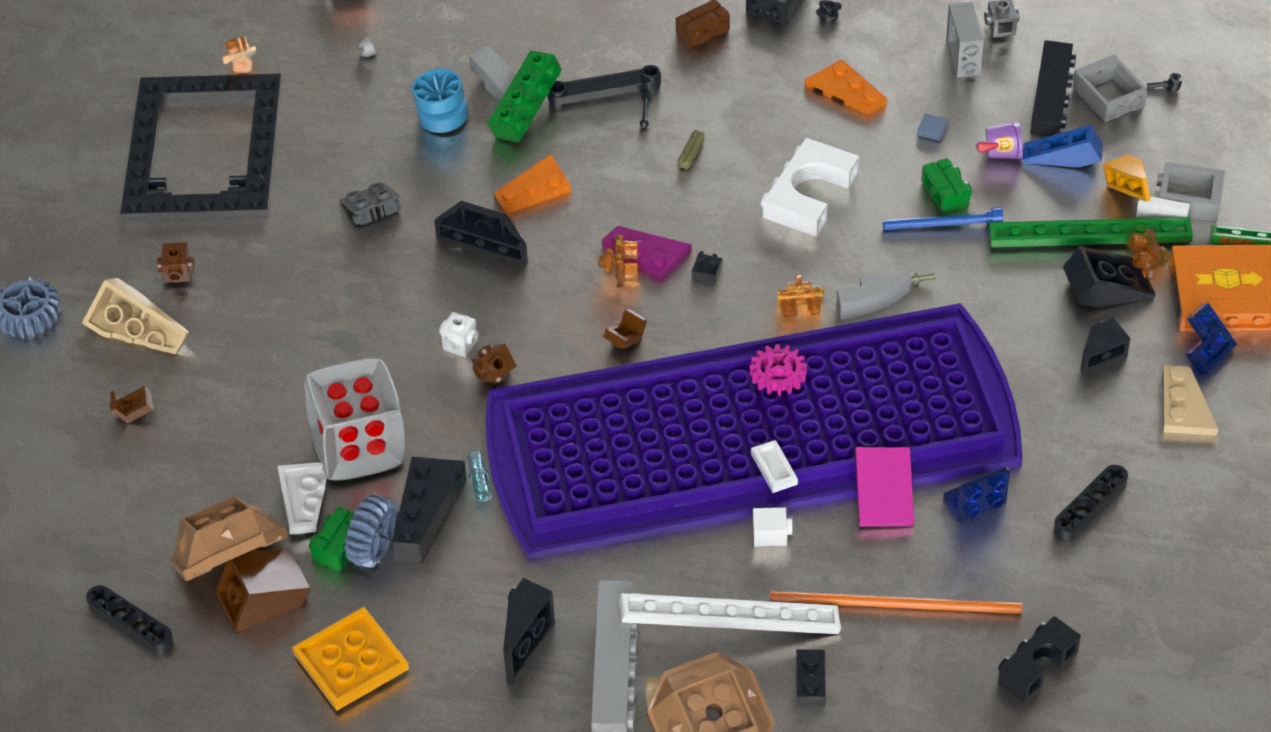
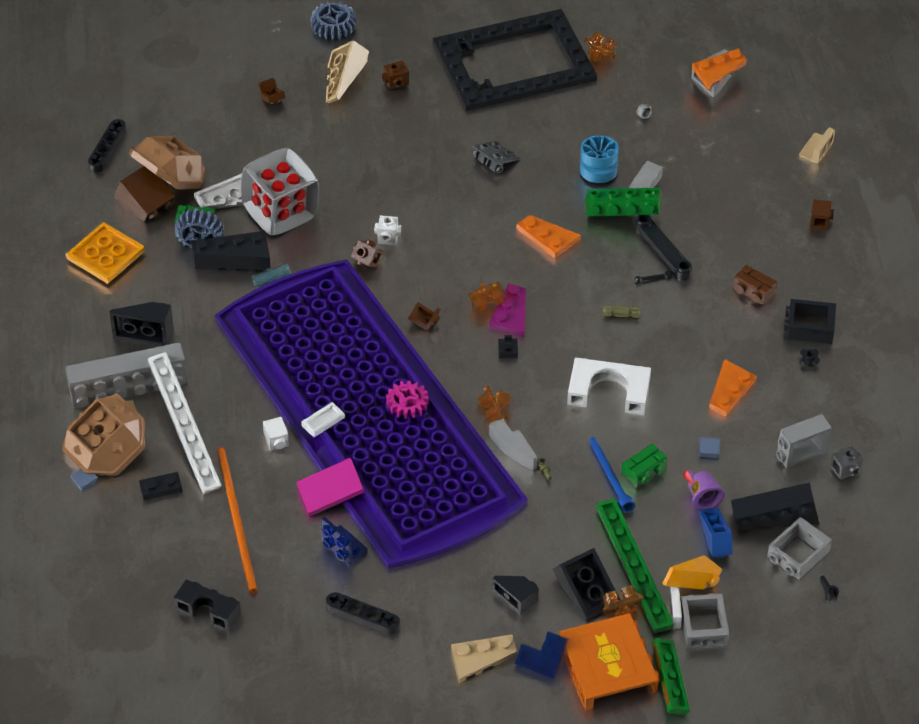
camera: 70 degrees right, 0 degrees up
black wedge [434,200,528,265] -> none

